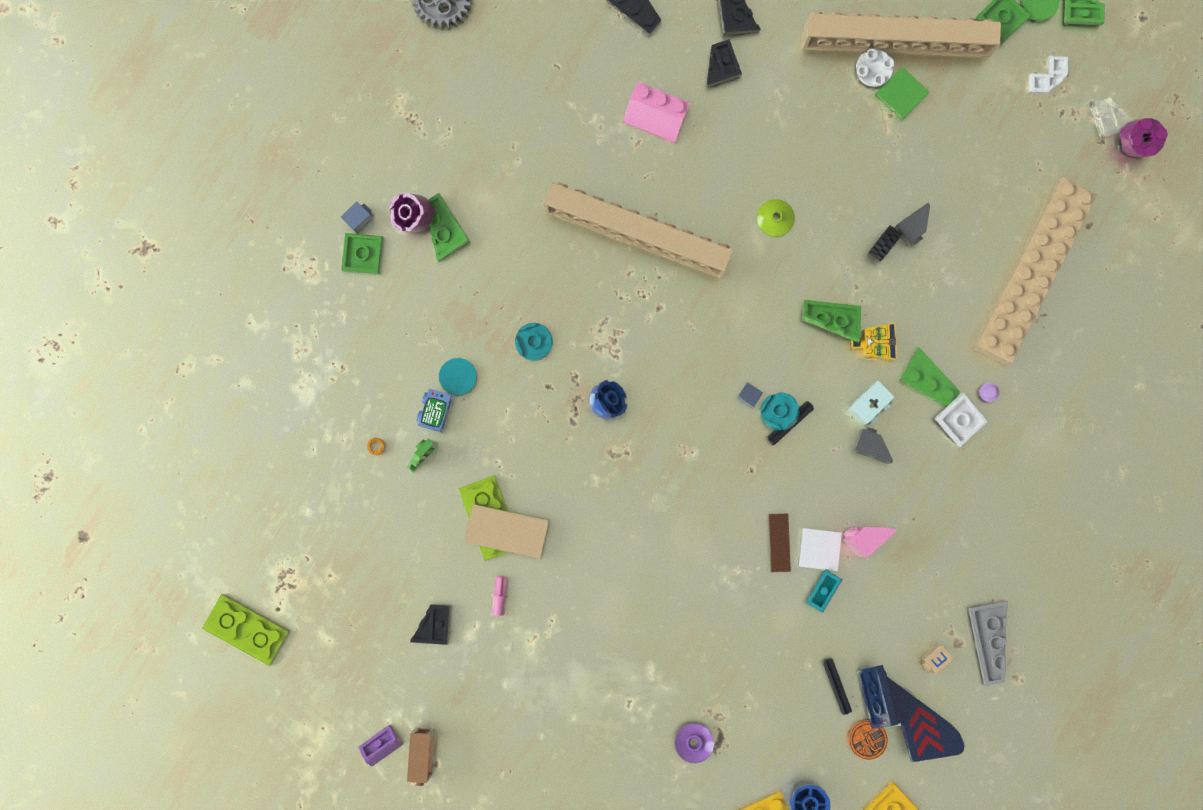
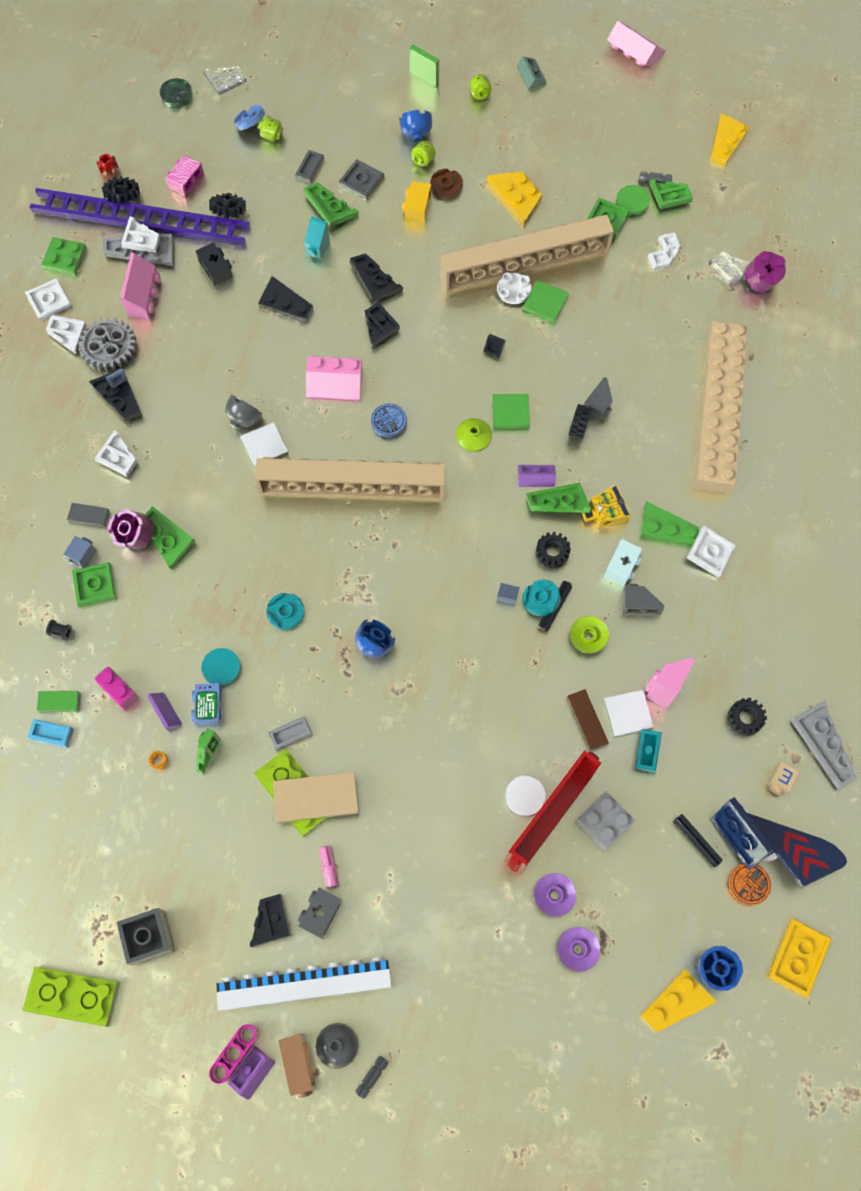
camera: 25 degrees left, 15 degrees down
lavender plate [979,383,999,402] -> none
none -> medium azure tile [27,719,73,747]
none -> bright green tile [37,691,80,712]
none -> black bush [46,619,72,642]
none -> dark grey tile [67,503,109,528]
none -> black wing [89,368,142,421]
none -> dark pink brick [94,667,139,711]
none -> white wing [95,430,137,477]
none -> sand blue slope [106,368,127,388]
none -> dark grey brick [116,908,174,966]
none -> medium lavender slope [147,693,182,732]
none -> dark pink beam [209,1024,259,1084]
none -> white brick [216,957,392,1011]
none -> dark grey cylinder [225,394,262,428]
none -> white tile [240,422,288,469]
none -> light grey tile [268,716,313,751]
none -> dark grey brick [298,887,342,940]
none -> dark grey cylinder [315,1023,359,1069]
none -> dark grey axle [355,1056,388,1099]
none -> medium blue tile [371,403,407,438]
none -> black tile [483,334,506,358]
none -> bright green tile [492,394,530,429]
none -> red panel [504,750,602,874]
none -> white tile [505,775,546,817]
none -> medium lavender slope [518,465,556,487]
none -> medium lavender dish [534,873,576,916]
none -> black tyre [536,532,571,569]
none -> lime dish [570,616,609,653]
none -> light grey brick [575,791,636,853]
none -> black tyre [727,698,767,736]

